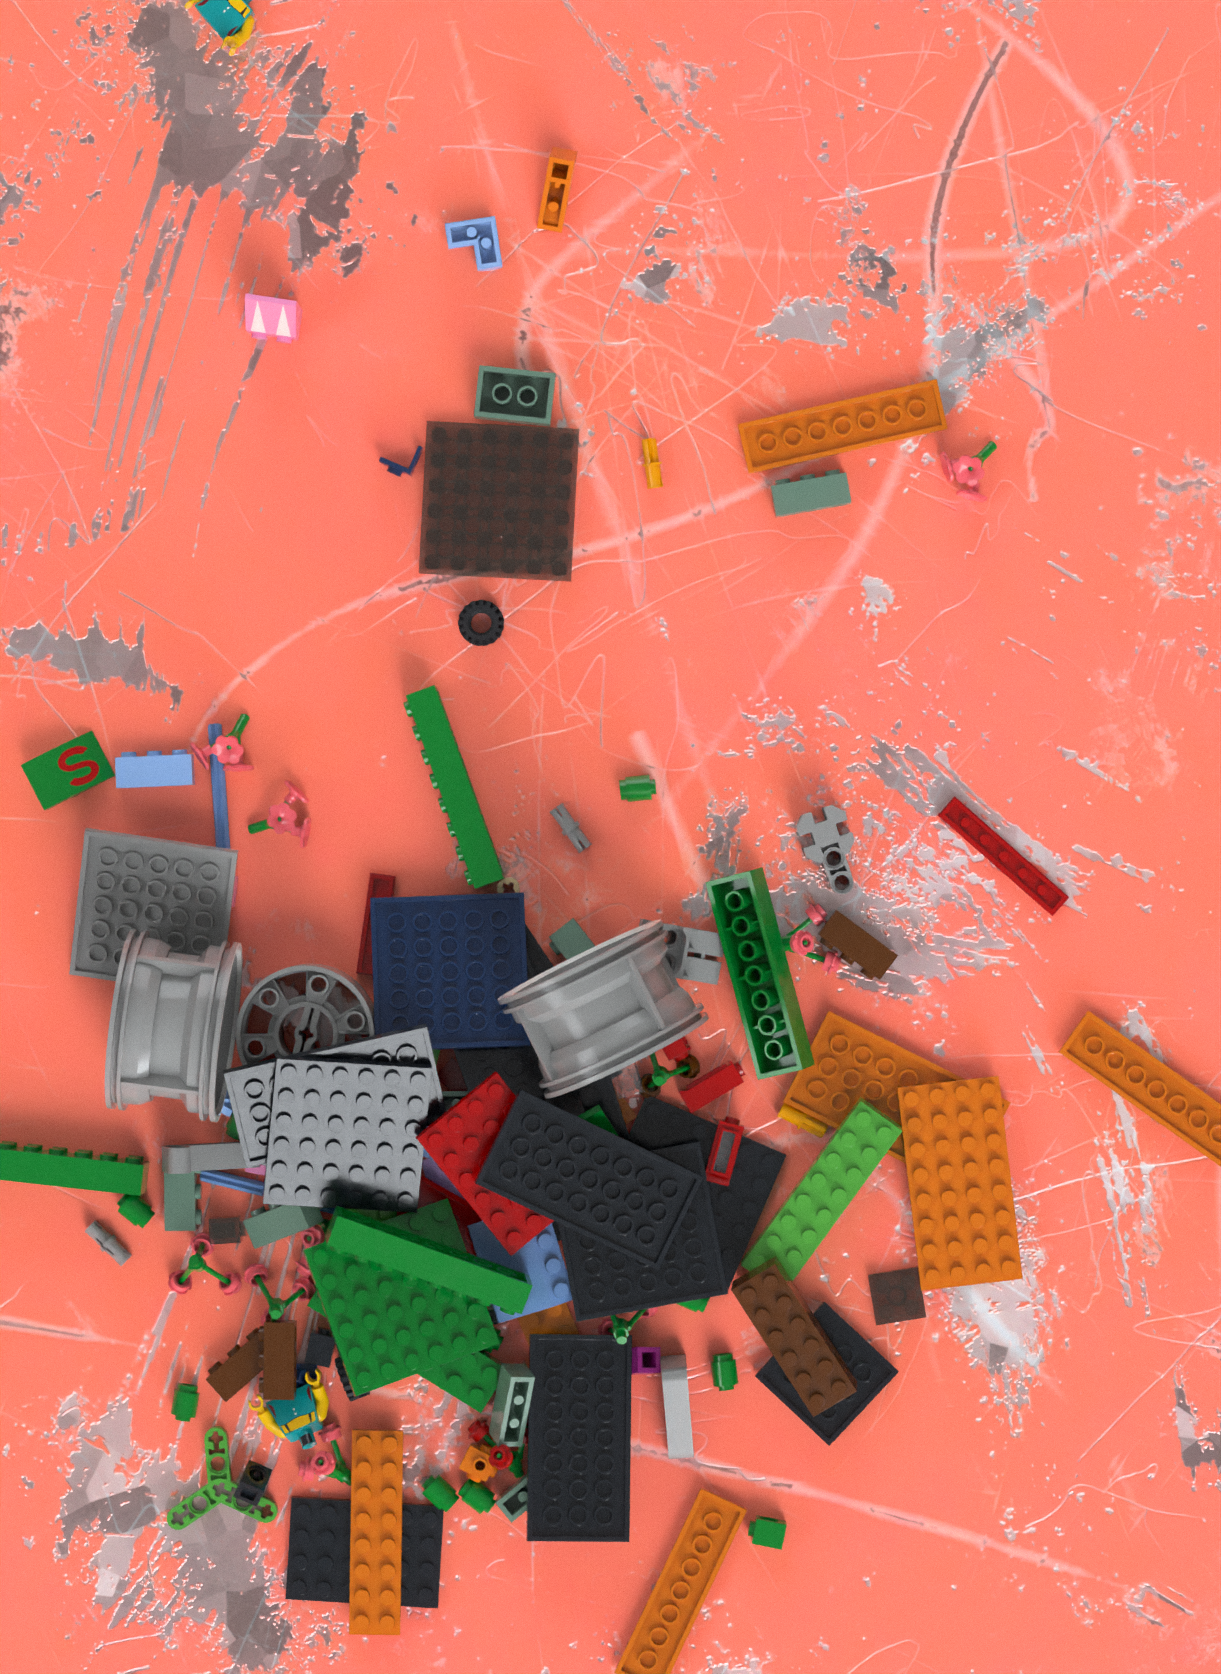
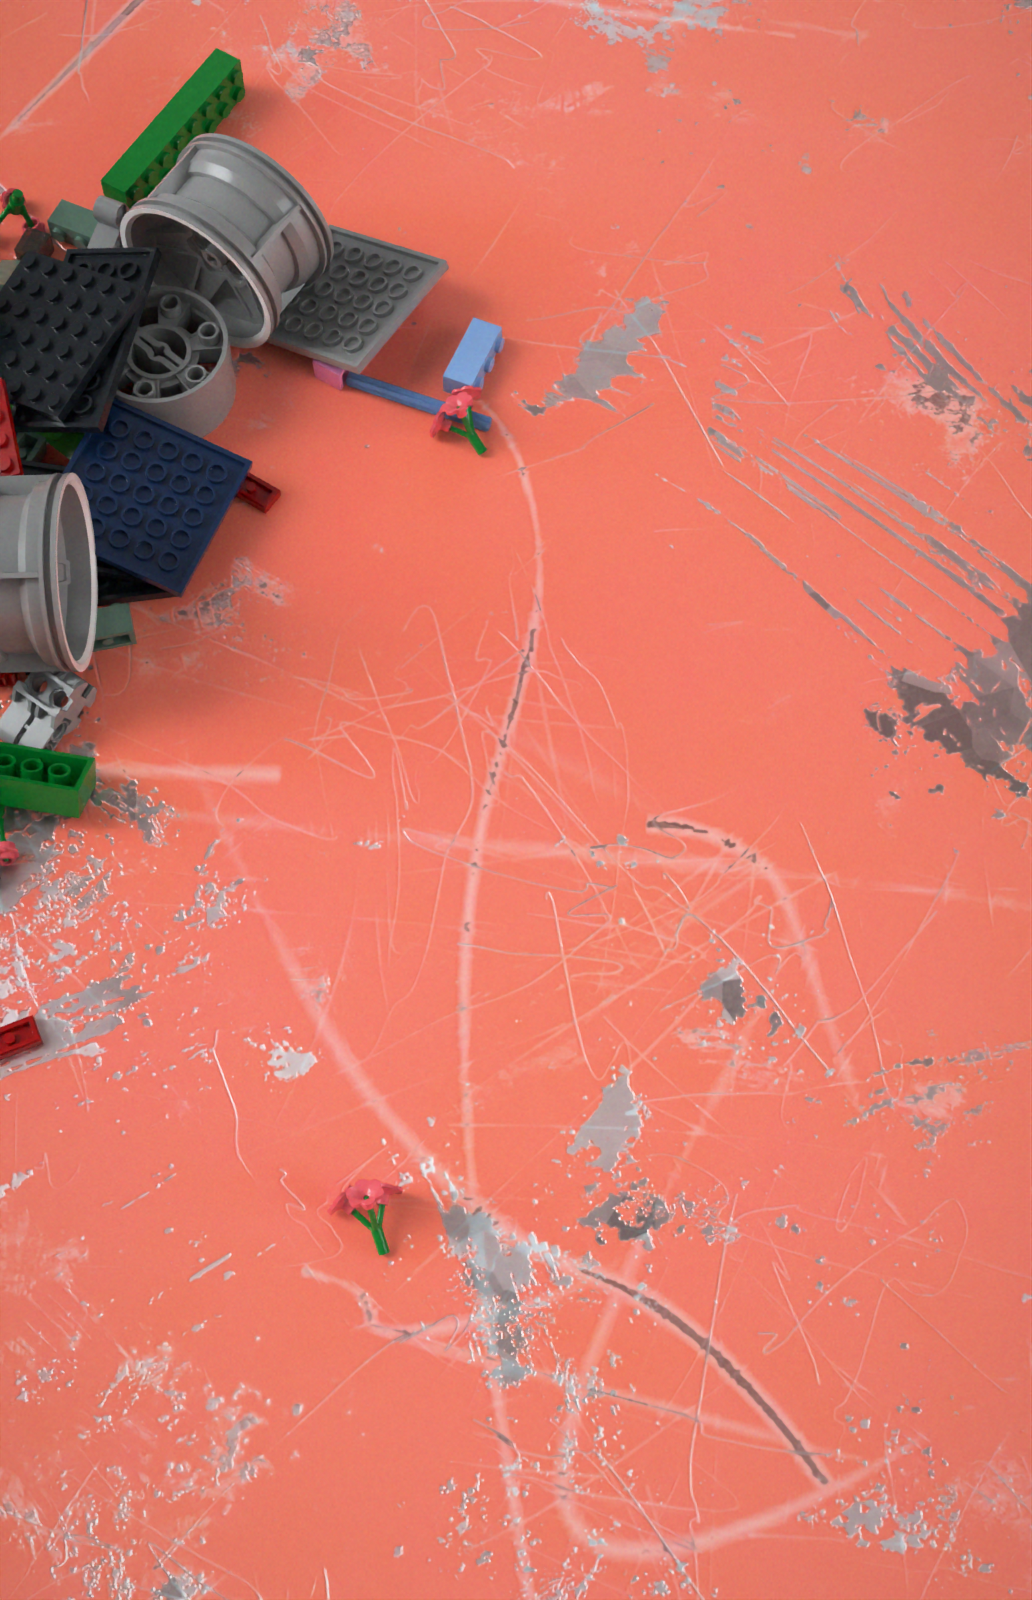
camera: 110 degrees right, 25 degrees down
green slope [21,731,116,811] -> none
light grey pin [84,1220,132,1266] -> none
green brick [117,1194,155,1229] -> none
bright pink slope [245,293,303,344] -> none
coral plant [248,780,311,848] -> none
dark blue bracket [379,446,423,477] -> none
green brick [403,685,505,889] -> none
clear smoke plate [419,421,579,582] -> none
light blue brick [445,216,503,271] -> none
black tyre [458,600,504,646] -> none
sand green brick [474,365,556,427] -> none
tan bush [497,877,520,893] -> none
orange slope [537,147,578,233] -> none
light grey pin [549,803,592,853] -> none
green brick [619,774,657,802] -> none
light orange axle [642,438,663,489] -> none
orange plate [738,379,948,474] -> none
sand green brick [770,469,852,518] -> none
light grey connector [795,805,855,894] -> none

